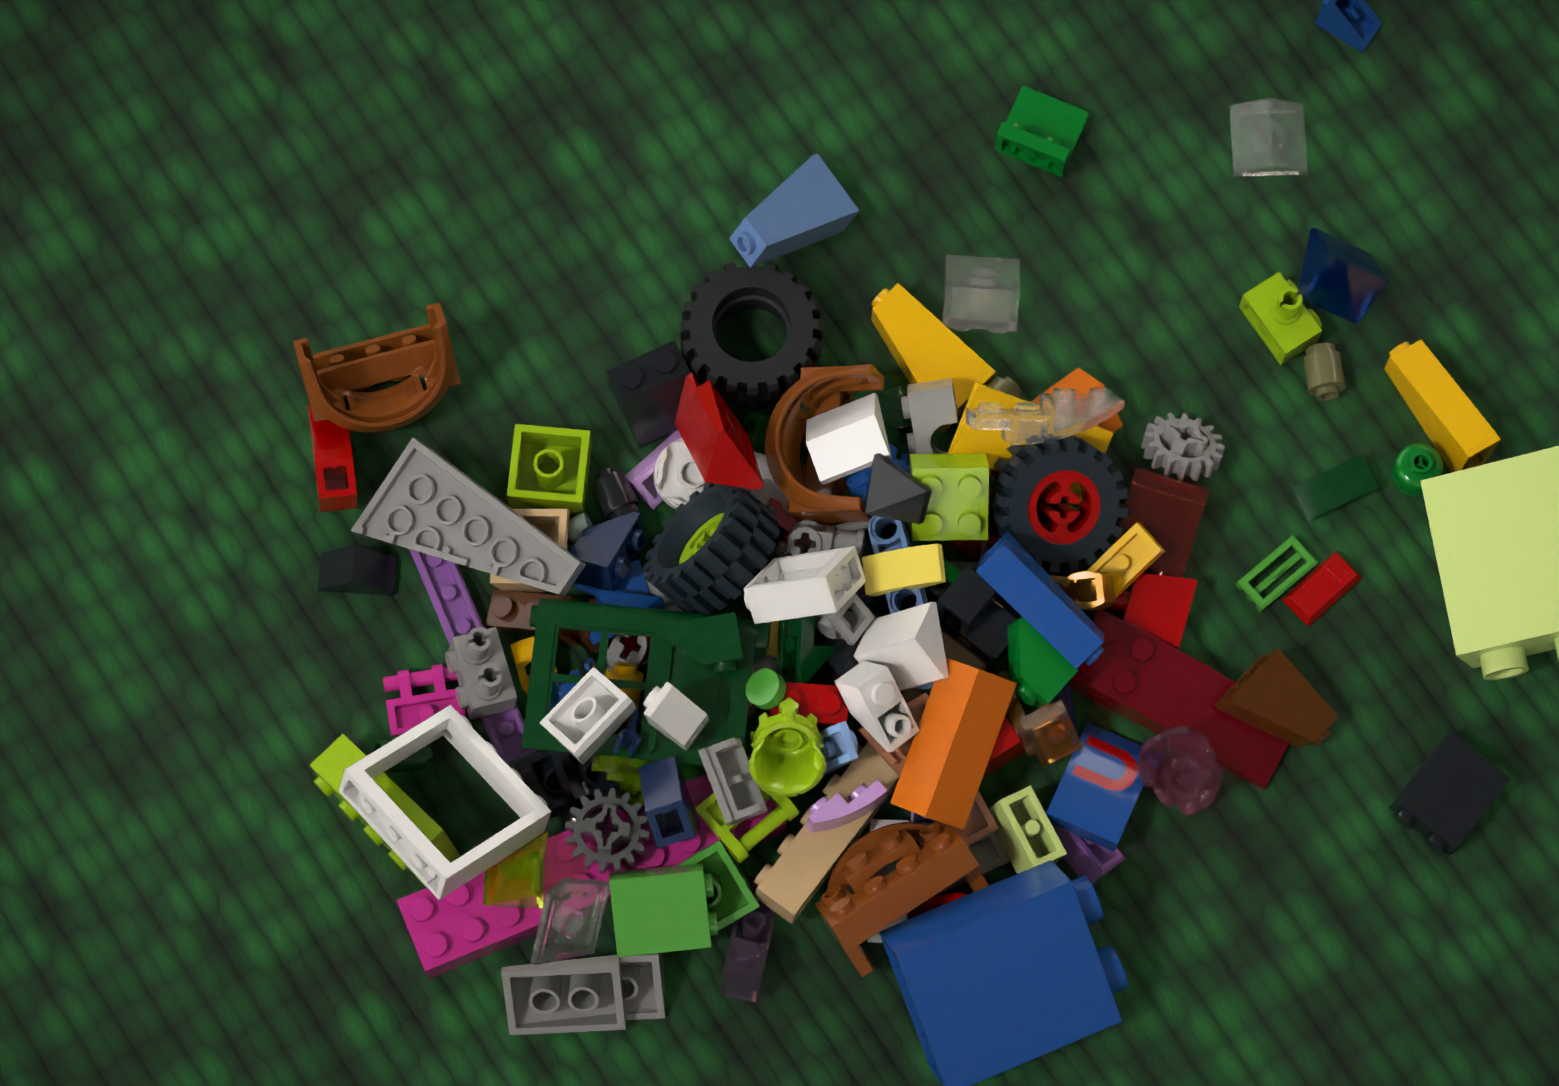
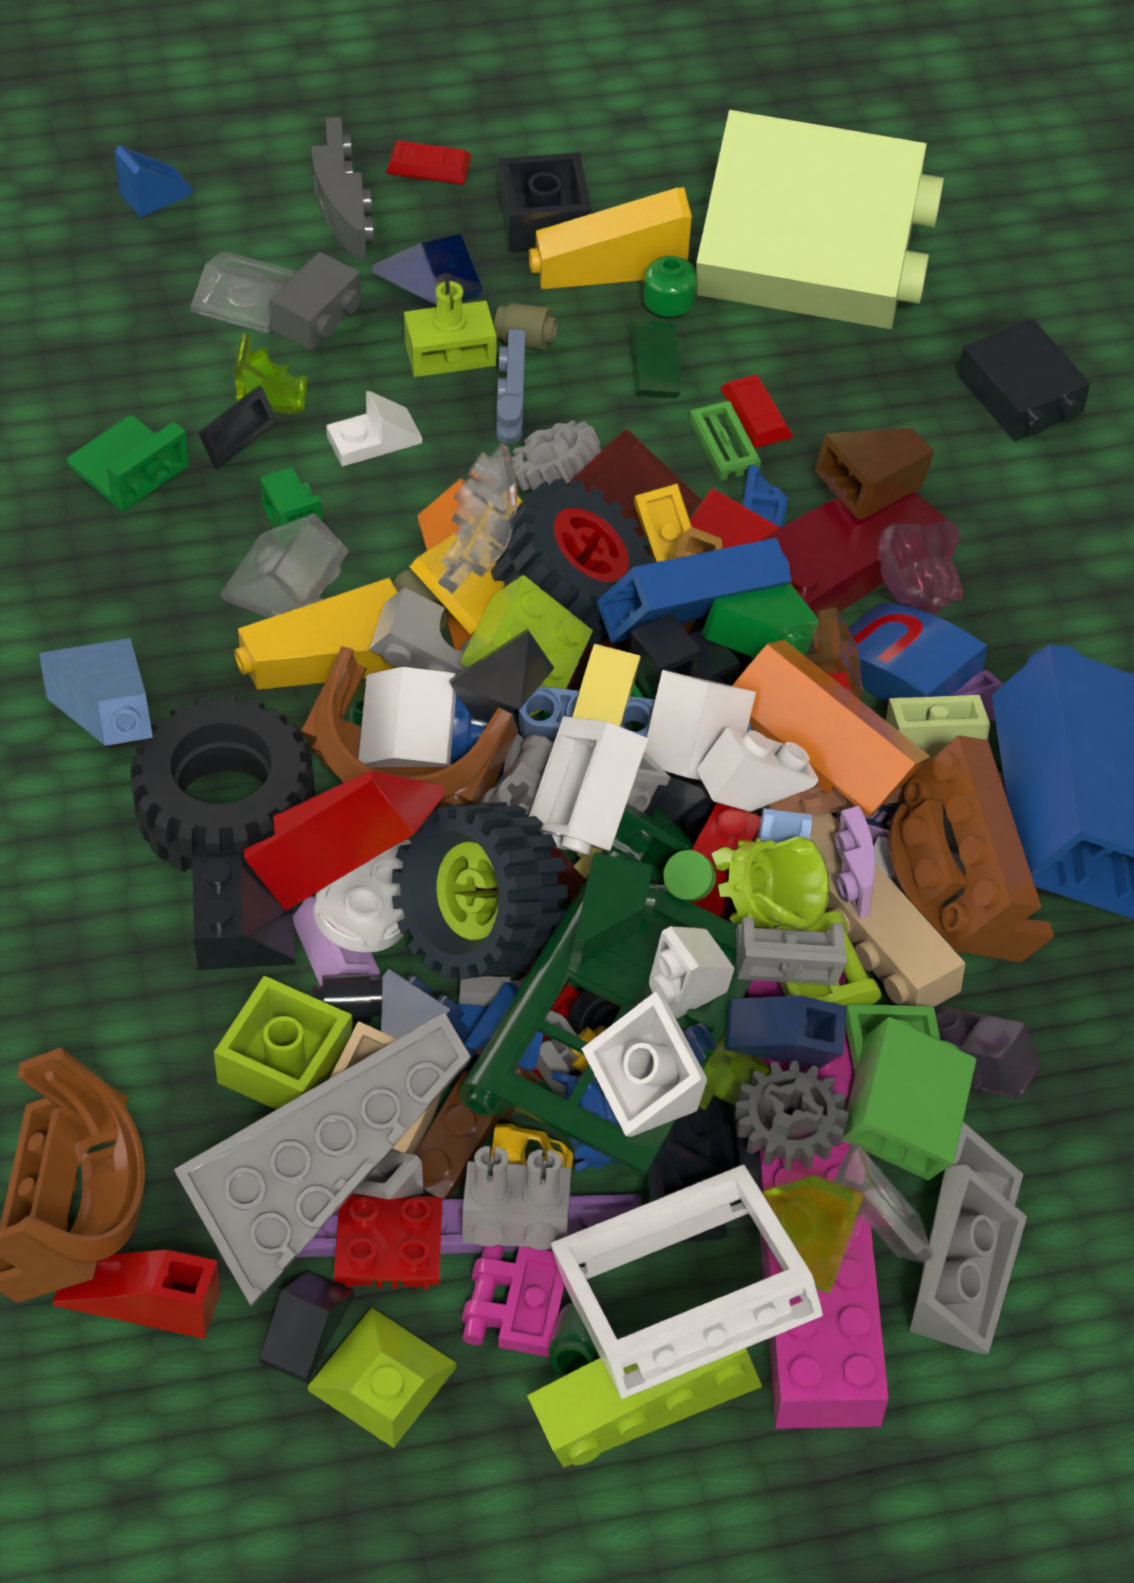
camera: 70 degrees left, 20 degrees down
none -> black tile [198,385,278,469]
none -> clear neon green slope [234,333,308,414]
none -> green brick [260,467,322,543]
none -> dark grey brick [269,252,362,351]
none -> lime slope [308,1307,457,1448]
none -> dark grey slope [311,117,374,260]
none -> white slope [326,391,422,466]
none -> red hinge [334,1195,443,1290]
none -> light grey slope [354,1151,423,1199]
none -> red tile [386,140,472,185]
none -> sand blue hinge [496,329,526,445]
none -> black brick [499,152,592,251]
none -> blue tile [743,464,788,528]

